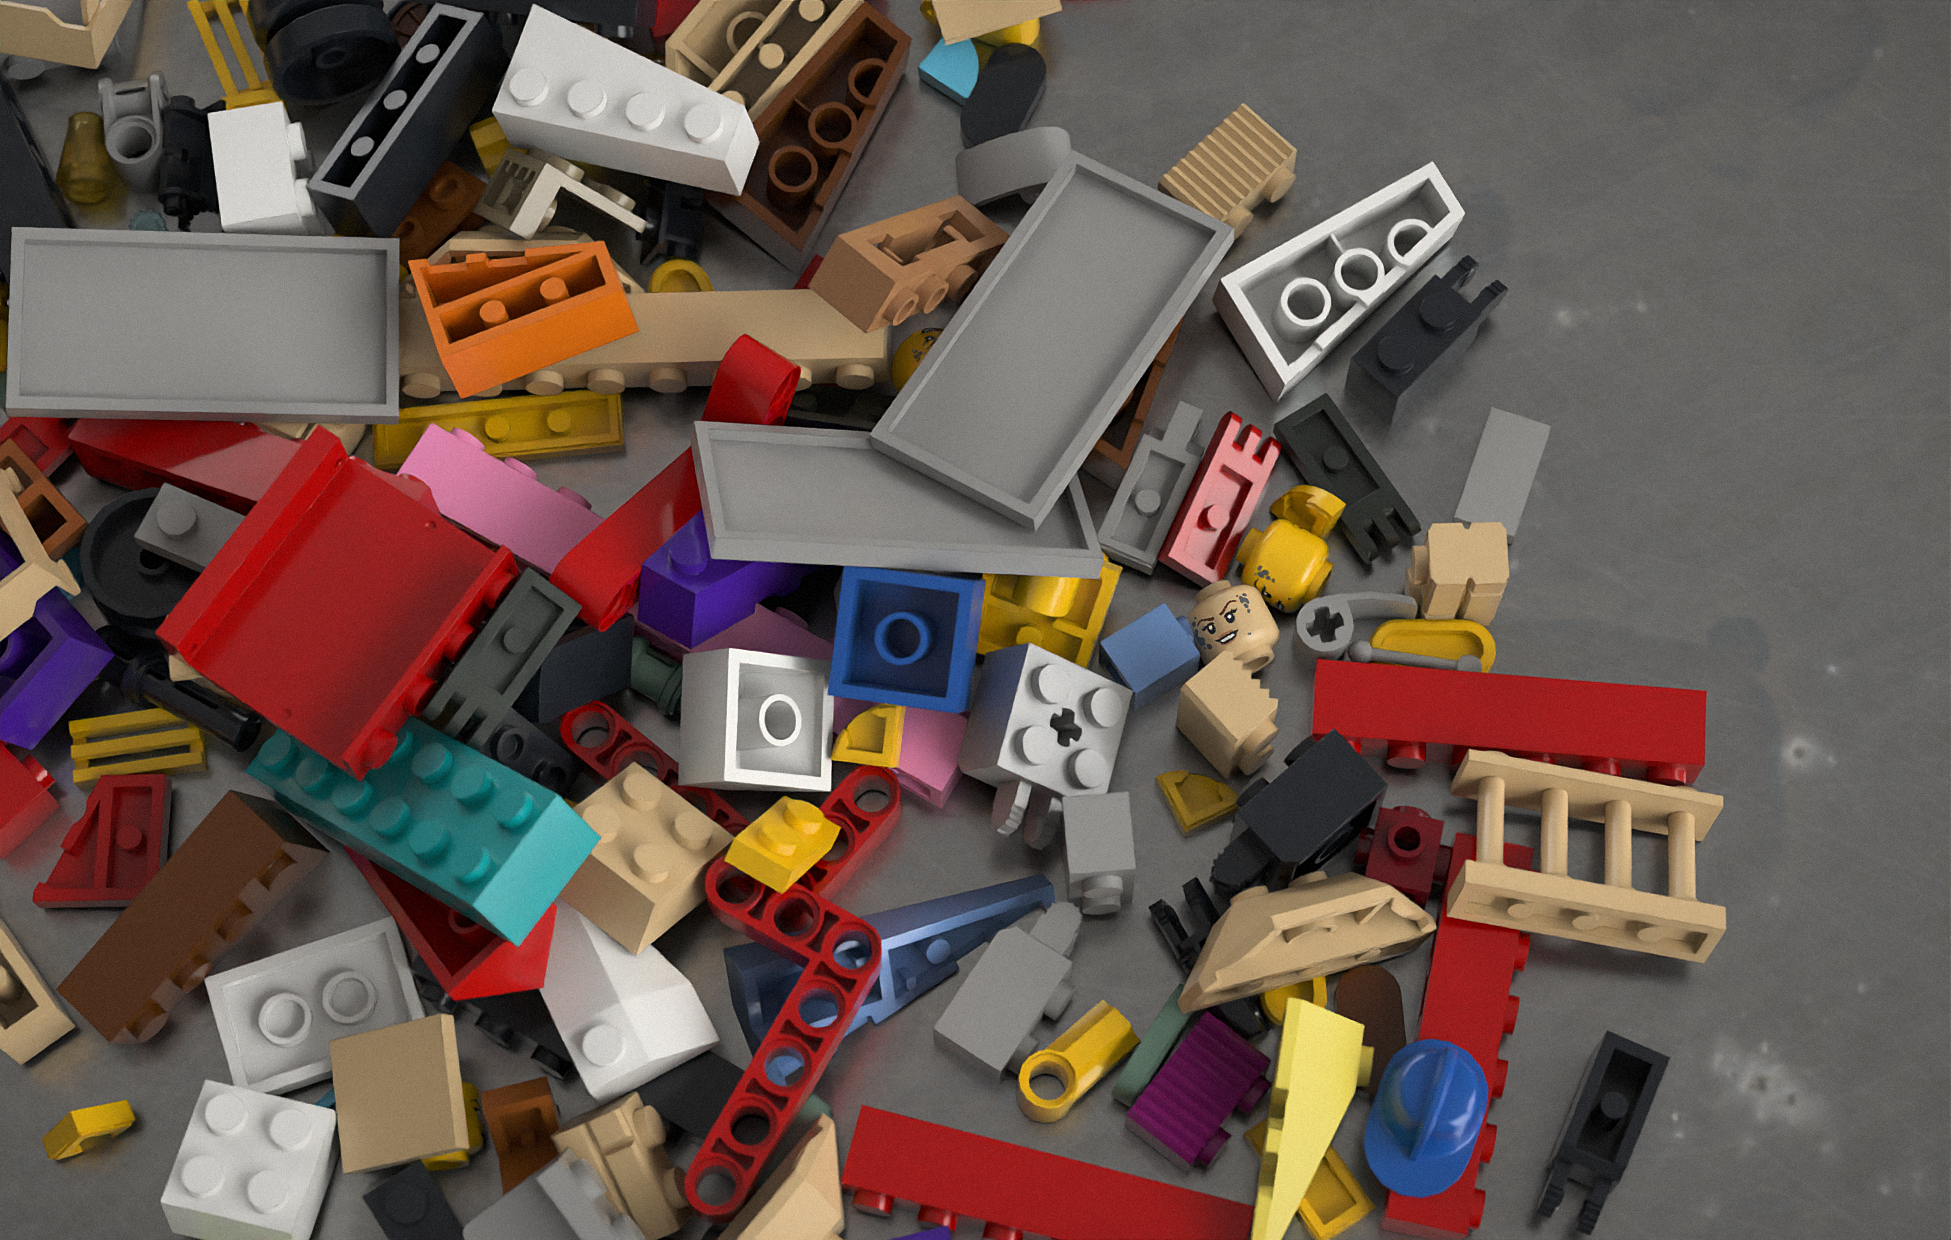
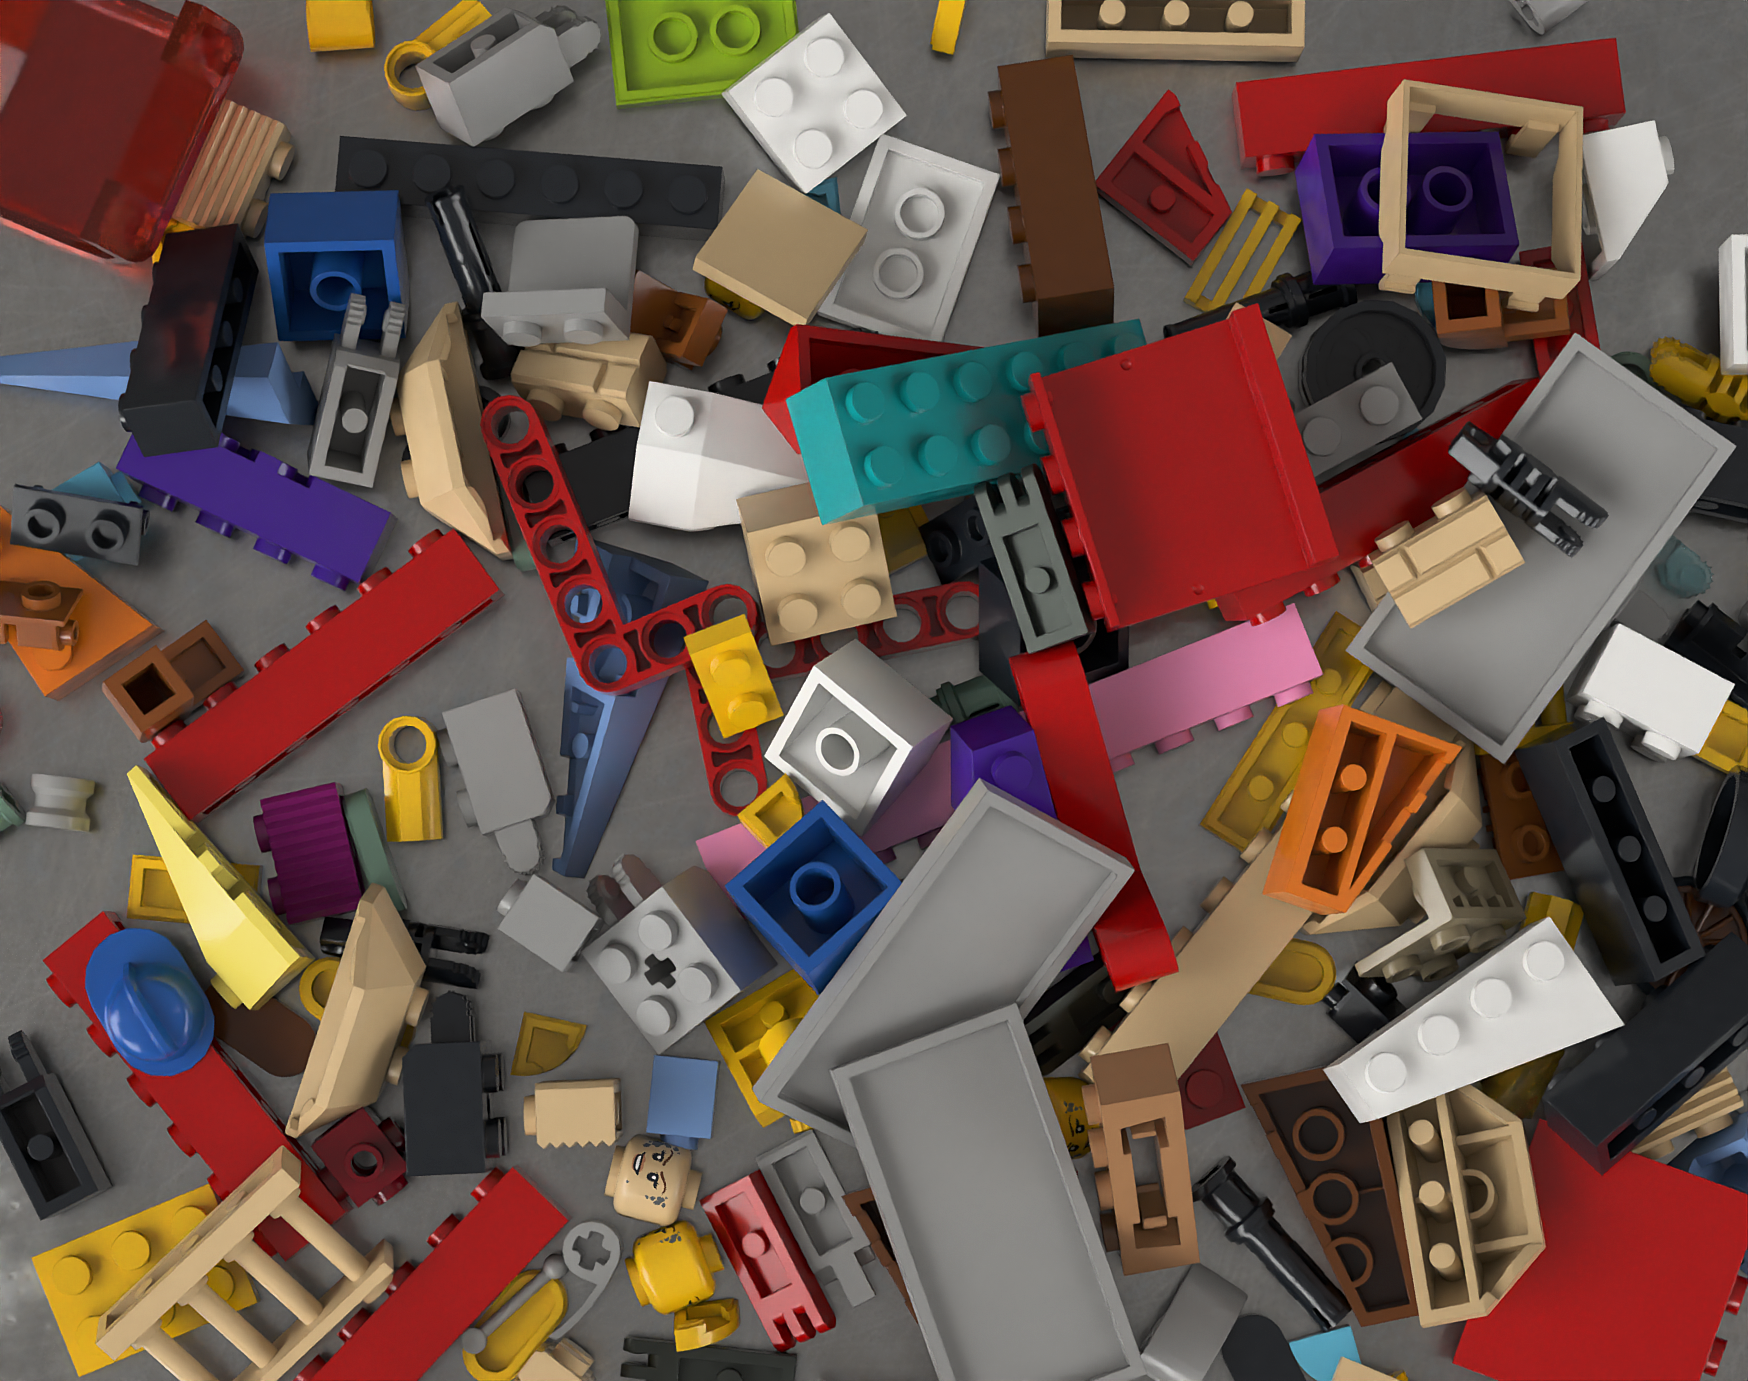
camera: 130 degrees right, 15 degrees up
none -> yellow plate [31,1184,261,1377]
none -> black pin [1191,1156,1352,1332]
none -> tan brick [1368,487,1525,629]
none -> black hinge [1448,421,1609,558]

